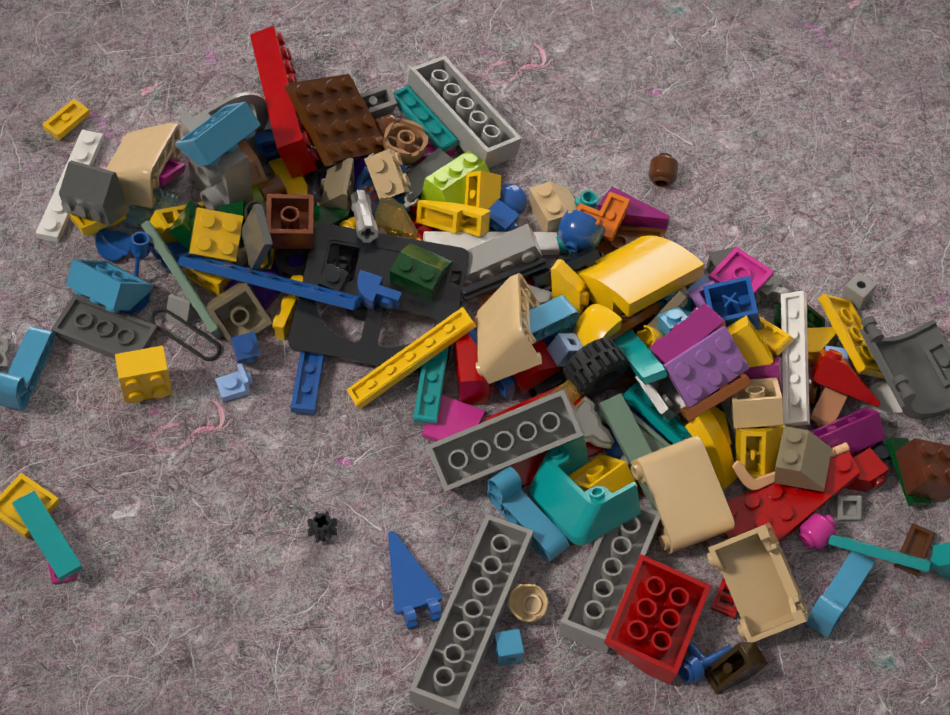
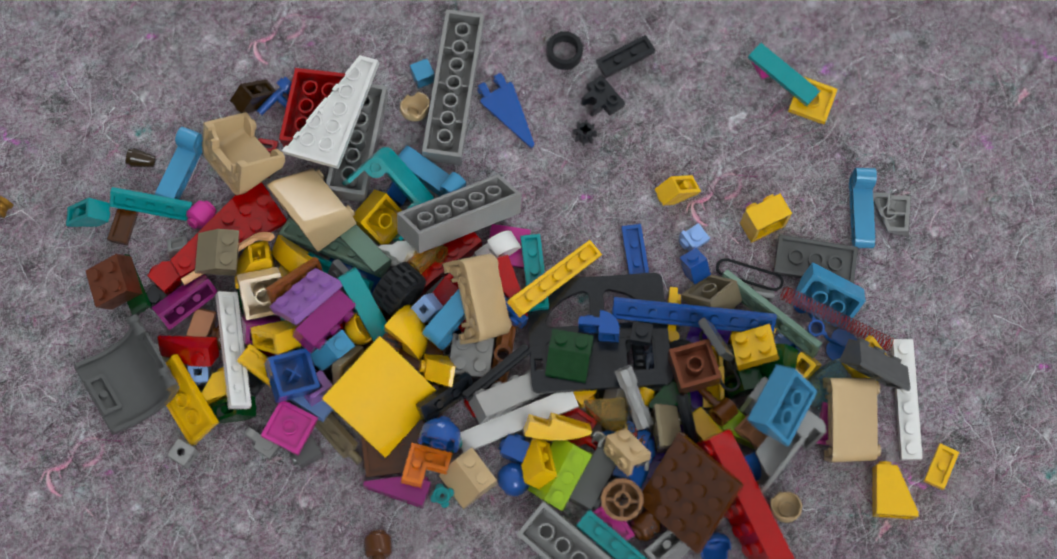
camera: 165 degrees right, 15 degrees up
none -> dark brown cone [125,148,156,168]
none -> white wing [282,55,379,169]
none -> white brick [474,230,521,258]
none -> black tyre [547,31,583,70]
none -> black plate [581,75,625,117]
none -> black plate [596,35,655,78]
none -> yellow slope [654,175,701,206]
none -> piece [780,286,894,351]
none -> yellow slope [872,461,919,520]

